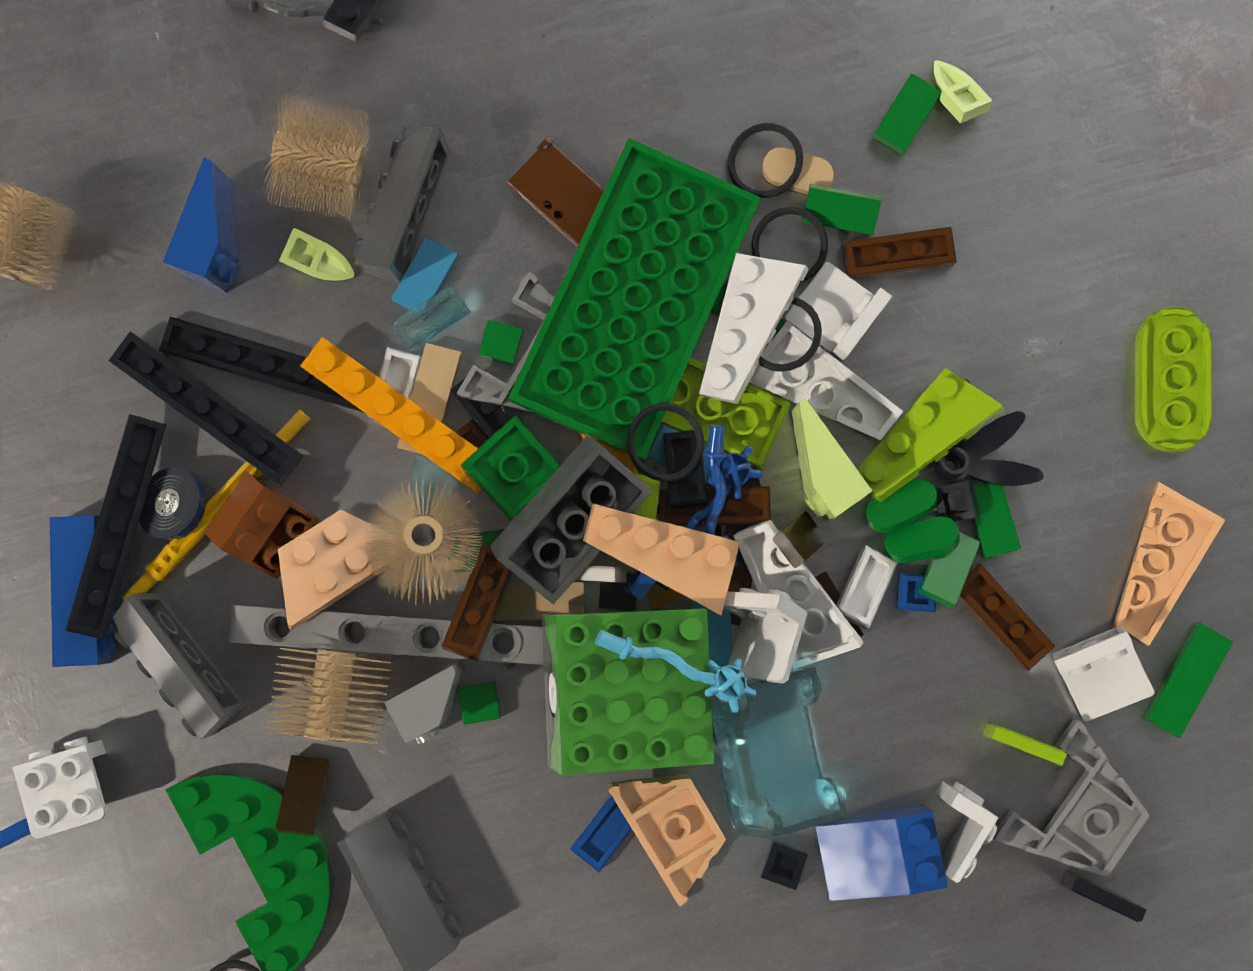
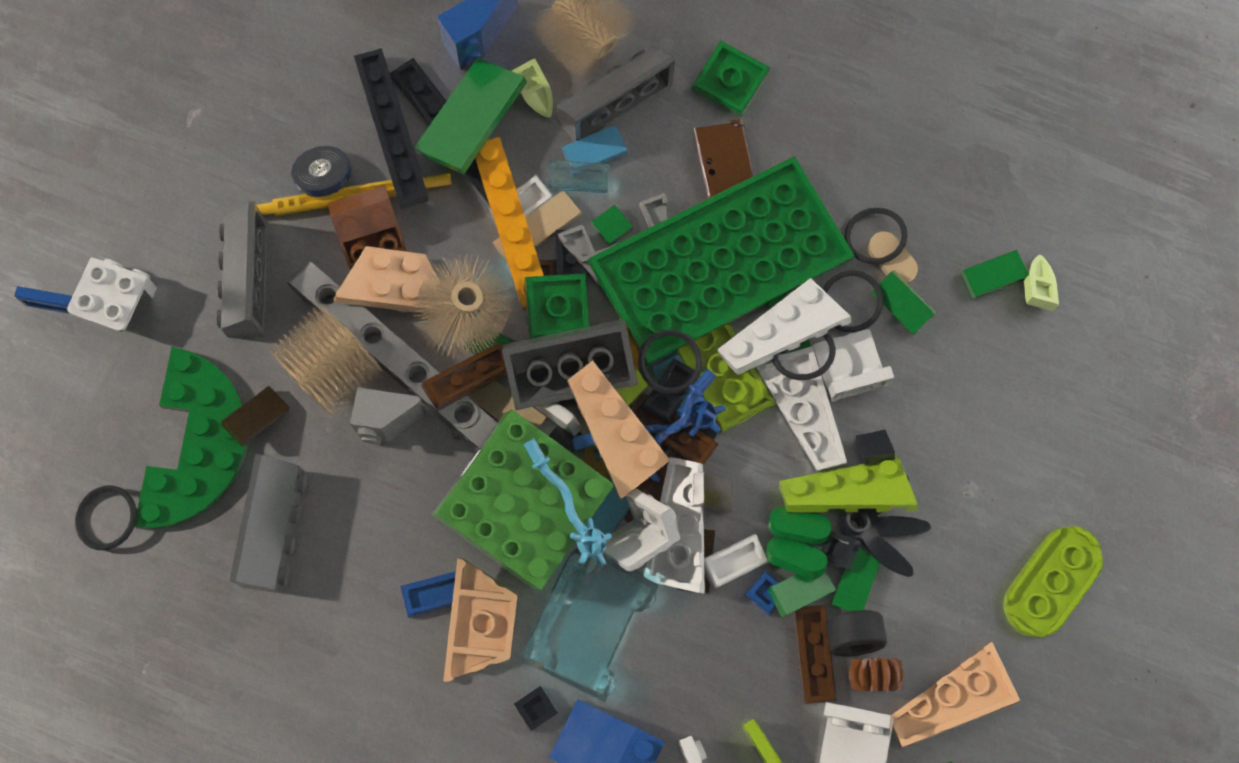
camera: 30 degrees right, 10 degrees down
blue brick [49,515,115,667] -> none
black tile [65,414,167,640] -> none
green tile [458,681,501,725] -> none
yellowish green slope [791,398,872,521] -> none
reddish brown tile [842,227,957,279] -> none
none -> green tile [414,58,527,174]
none -> green tile [691,40,770,117]
none -> black tyre [826,610,887,657]
none -> dark orange gear [849,658,904,692]
none -> black tile [856,429,895,466]

